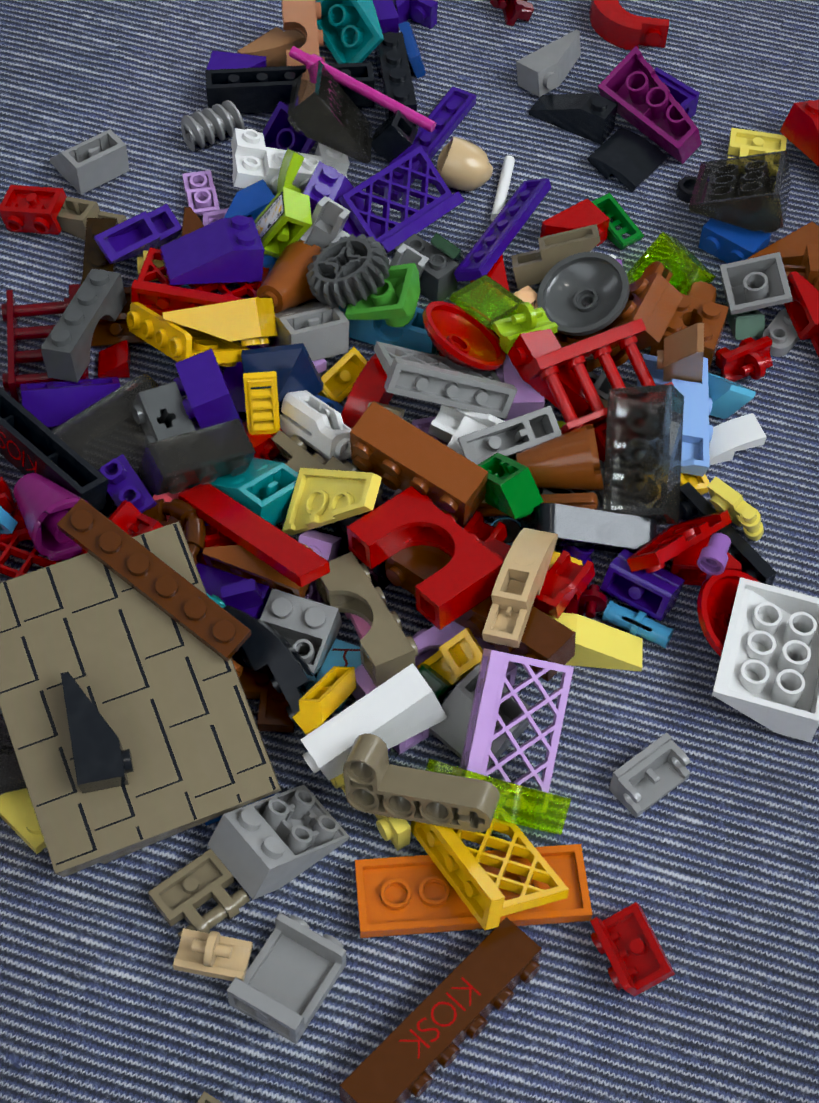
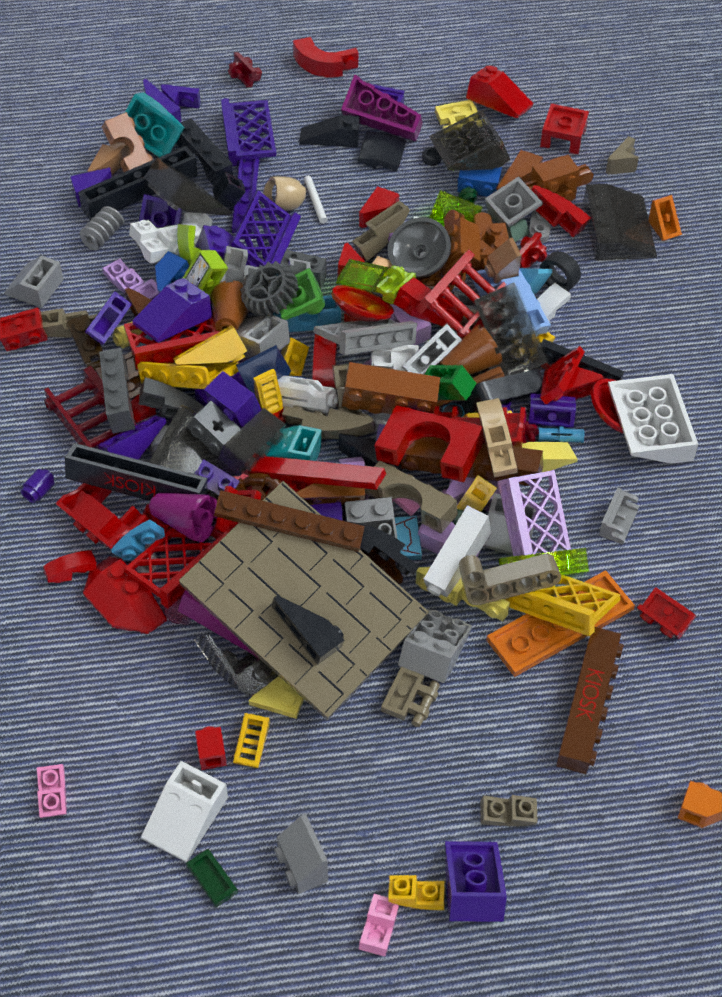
camera: 25 degrees left, 0 degrees up
tan hips [173,928,253,981] -> none
dark purple tile [220,578,264,610] -> none
light grey panel [227,913,346,1044] -> none
light yellow wing [282,468,382,536] -> none
dark pink bar [289,46,437,132] -> none
yellow piece [292,666,357,735] -> none
blue tile [398,21,426,78] -> none
dark green tile [430,233,464,263] -> none
dark purple tile [454,178,552,282] -> none
light grey slope [516,29,581,97] -> none
green slope [592,193,644,250] -> none
medium lavender brick [697,533,731,589] -> none
light yellow plate [707,476,764,541] -> none
none -> dark grey slope [138,377,204,423]
none -> dark purple fence [221,98,277,166]
none -> dark green plate [457,187,478,206]
none -> black tyre [540,251,581,292]

